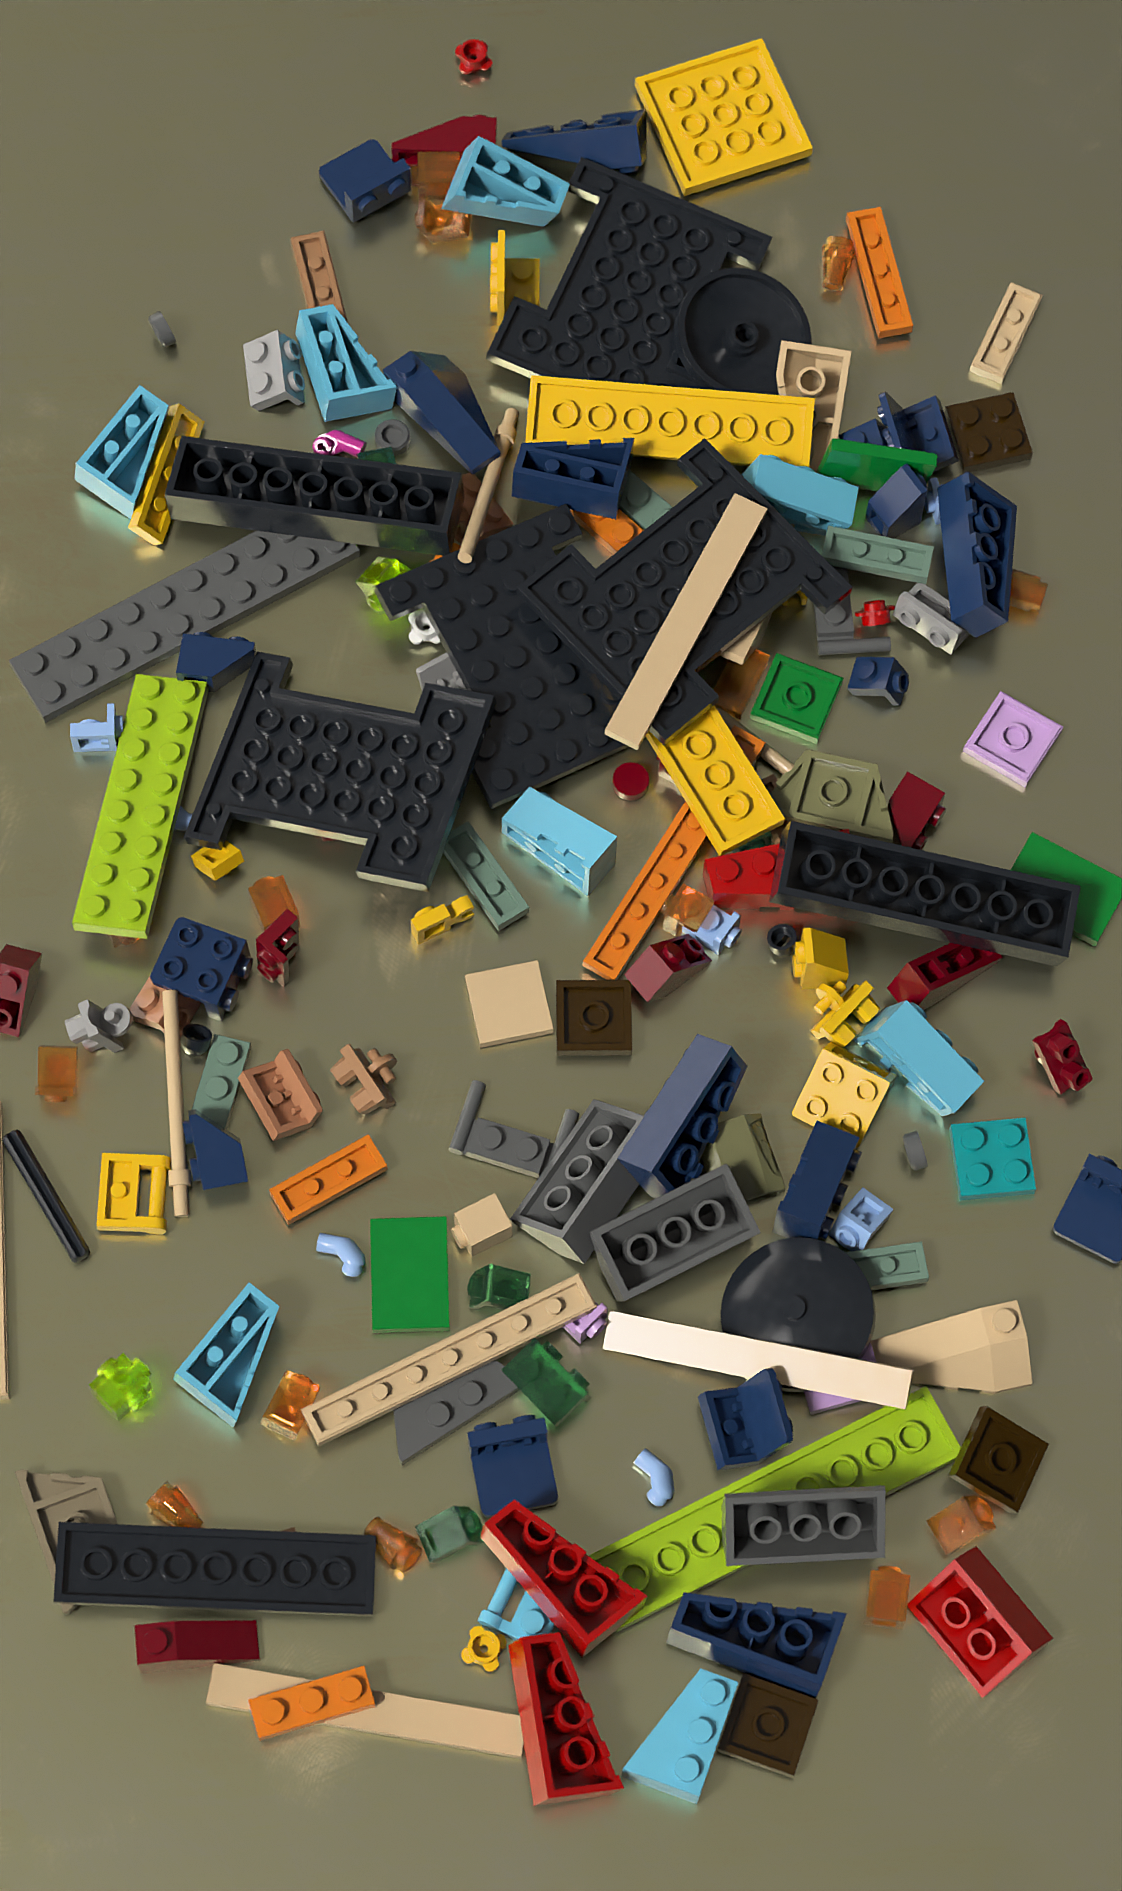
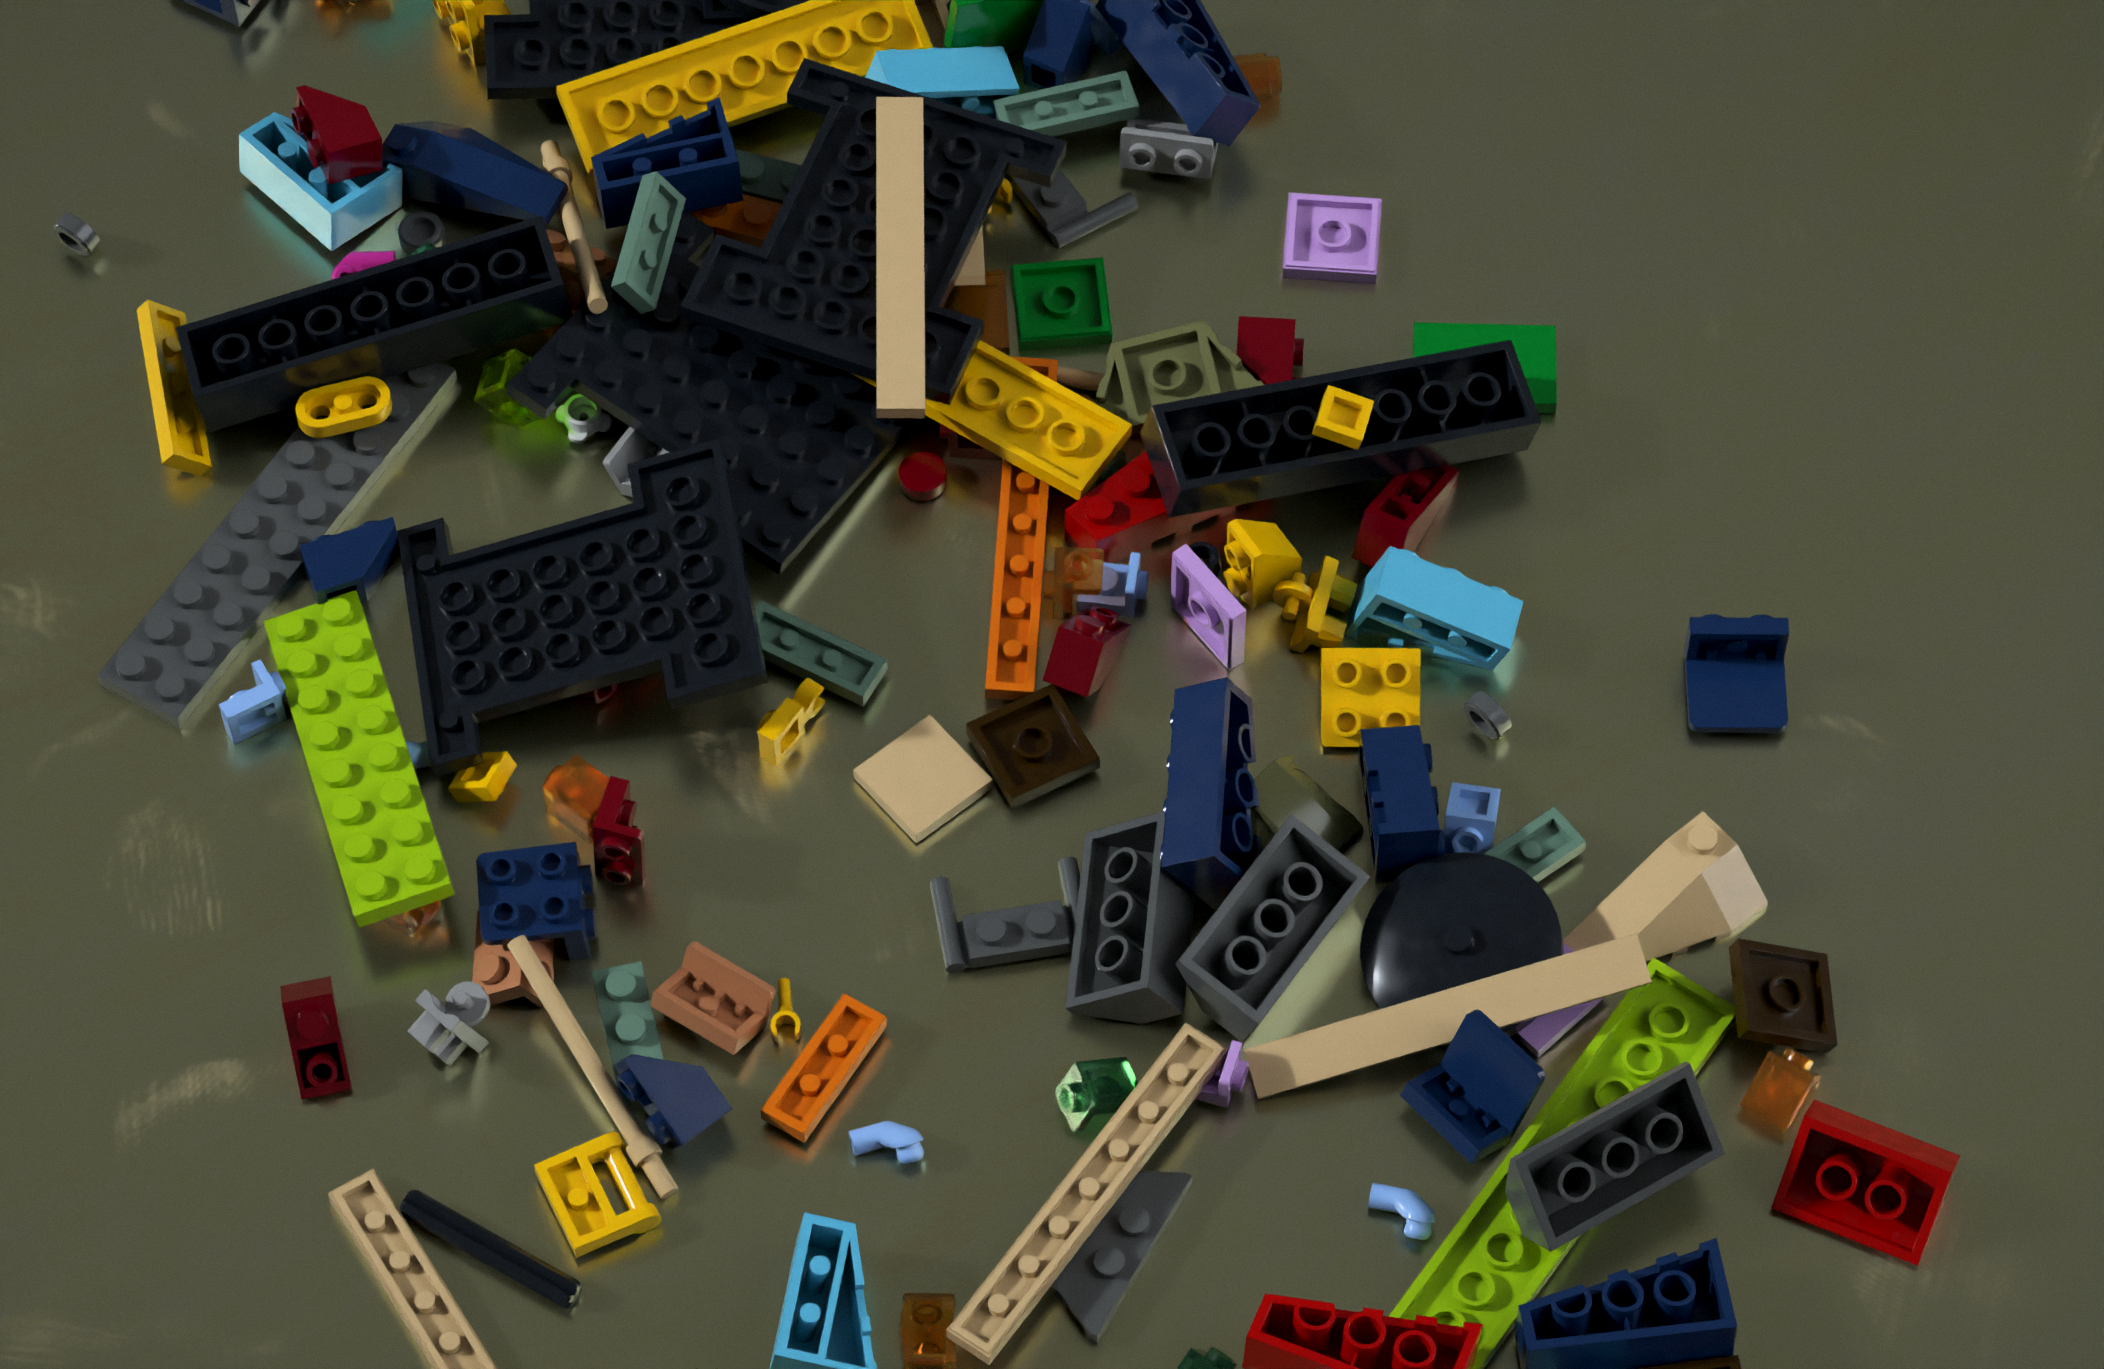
camera: 25 degrees left, 10 degrees down
clear orange bracket [35,1045,78,1102] -> none
medium azure wedge [74,385,169,519] -> none
black hinge [181,1024,212,1057] -> none
light grey bracket [243,330,305,411] -> none
medium nougat tile [291,231,347,322] -> none
medium nougat hips [330,1044,397,1115] -> none
green tile [370,1216,450,1333] -> none
tan brick [451,1193,512,1257] -> none
dark blue bracket [467,1415,558,1517] -> none
clear green bracket [501,1337,591,1427] -> none
medium azure wedge [502,787,617,896] -> none
dark blue bracket [847,657,909,706] -> none
red plate [855,600,895,626] -> none
clear orange brick [863,1566,910,1630] -> none
teal plate [949,1118,1036,1201] -> none
dark red hips [1032,1019,1093,1095] -> none
none -> dark red slope [290,85,382,184]
none -> yellow plate [295,376,392,438]
none -> sand green plate [611,171,686,314]
none -> yellow hand [770,978,802,1043]
none -> lavender tile [1171,544,1246,670]
none -> yellow plate [1312,385,1374,450]

